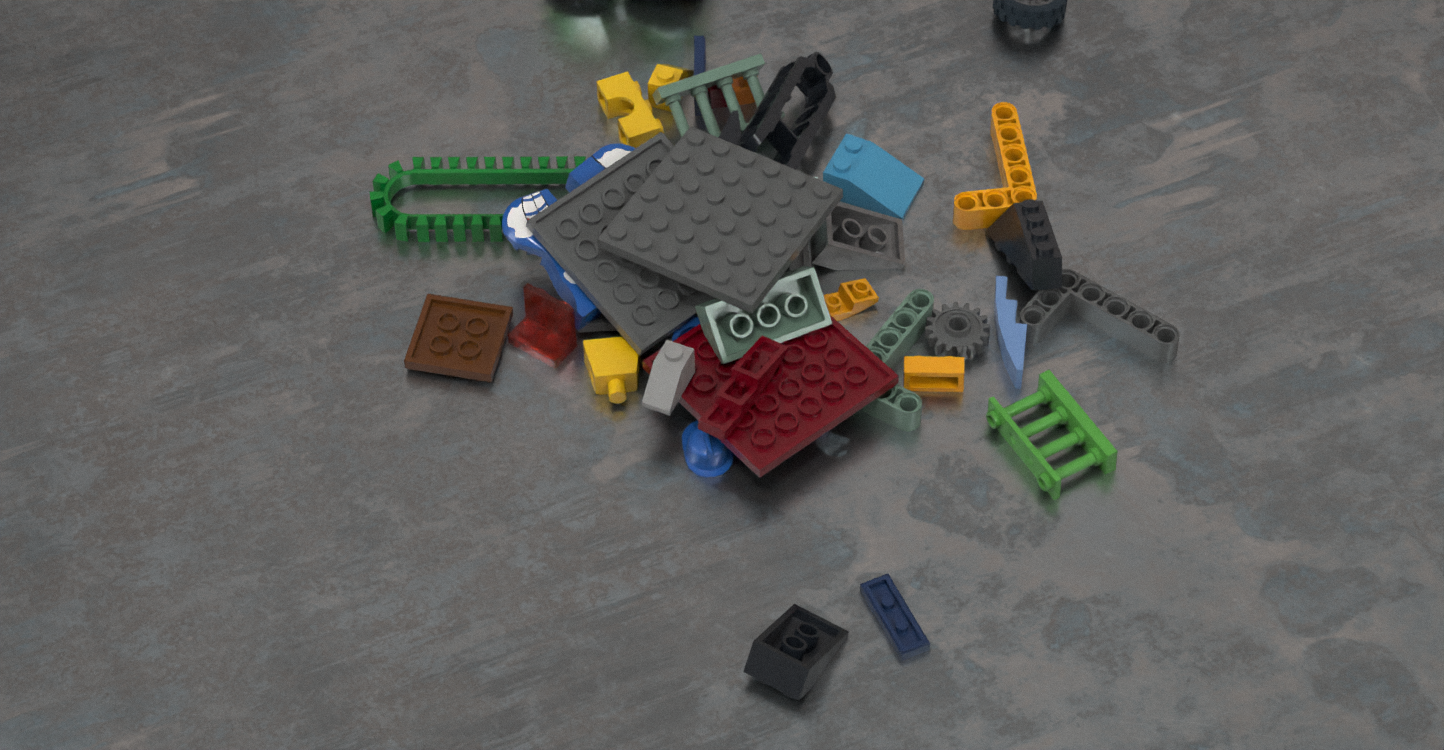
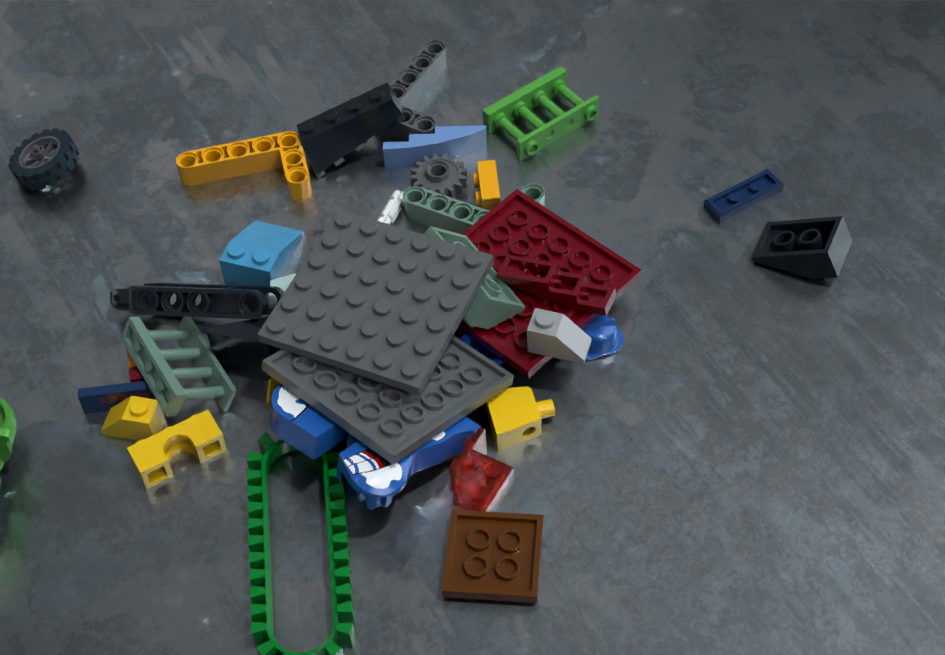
camera: 95 degrees left, 0 degrees up
none -> white axle [377,190,404,225]

